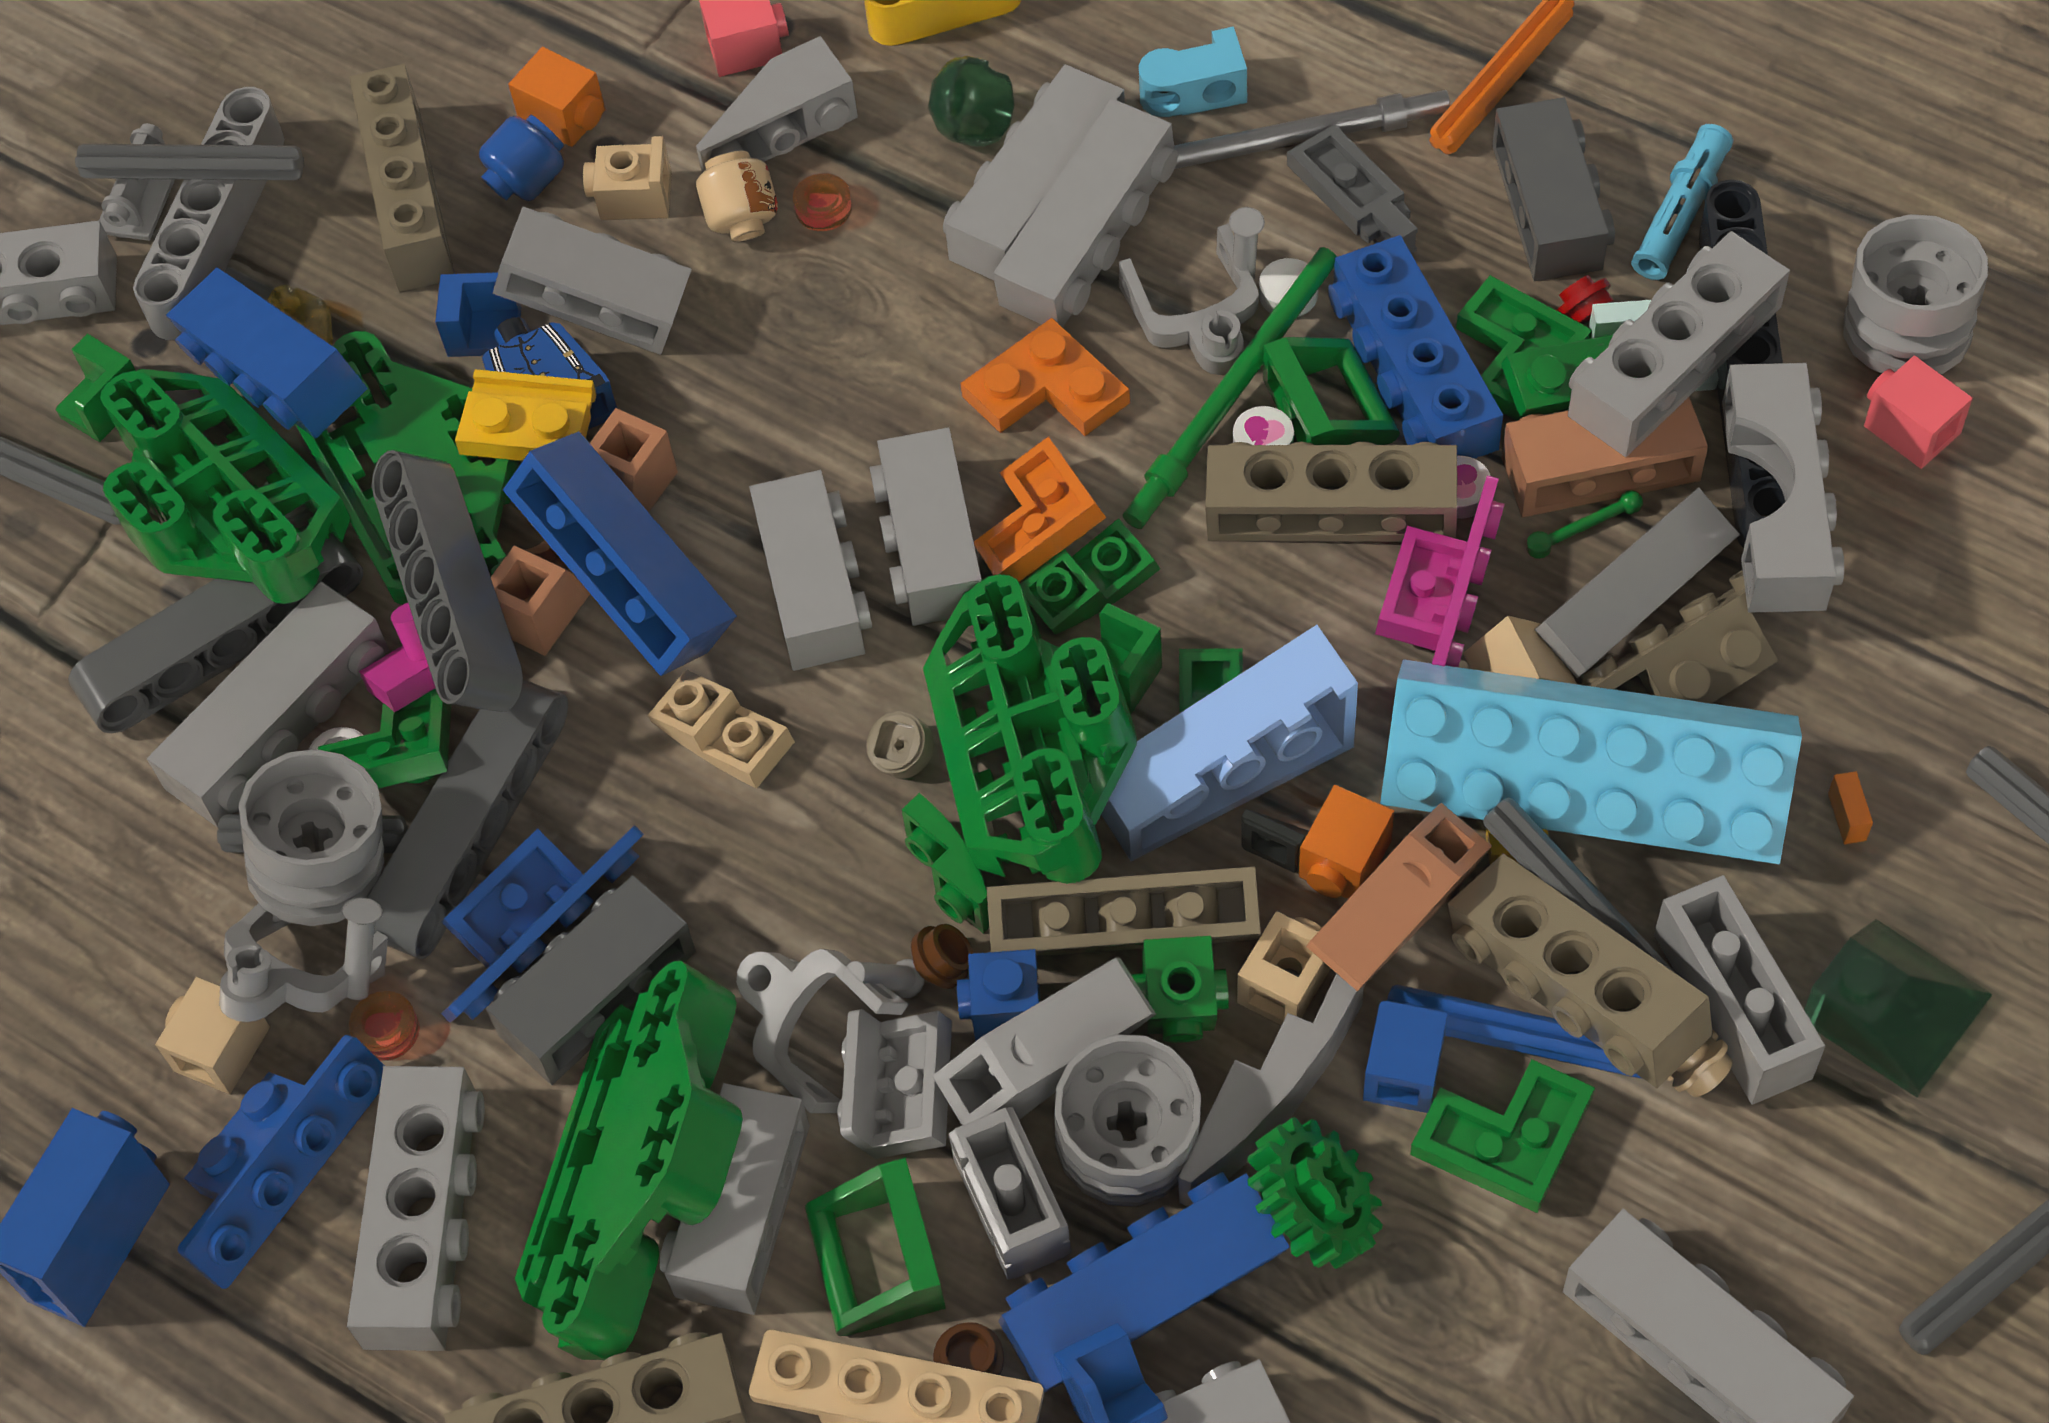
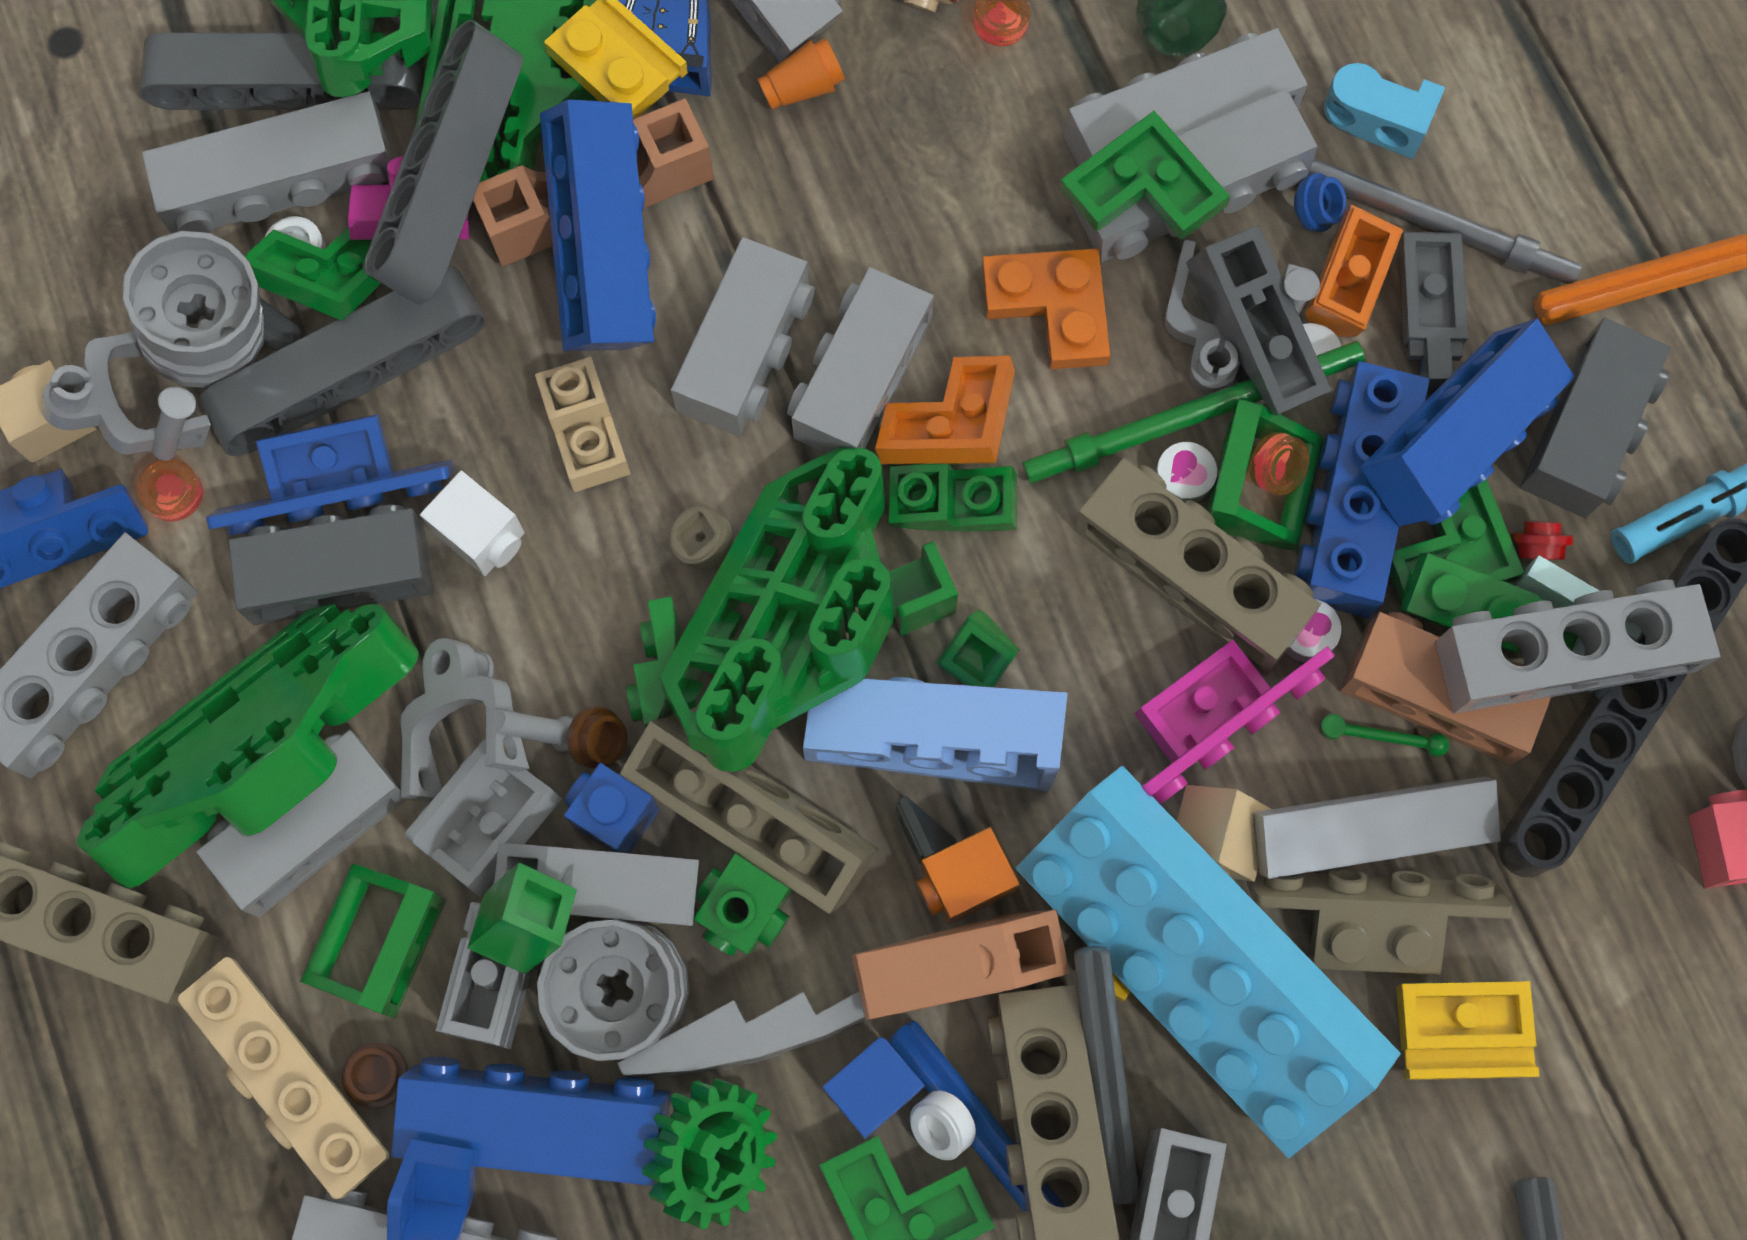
camera: 30 degrees right, 15 degrees up
tan brick [1237,911,1331,1025] -> none
light grey arch [1722,363,1844,613] -> none
orange piece [1828,771,1873,845] -> none
none -> white brick [420,470,525,577]
none -> green panel [467,862,577,973]
none -> orange cone [757,38,846,110]
none -> white tile [910,1091,976,1160]
none -> green plate [1060,110,1230,240]
none -> dark grey slope [1186,224,1332,416]
none -> clear orange tile [1249,432,1309,496]
none -> blue plate [1294,173,1346,233]
none -> orange brick [1305,205,1403,337]
none -> blue brick [1360,318,1575,527]
none -> yellow plate [1396,981,1540,1080]

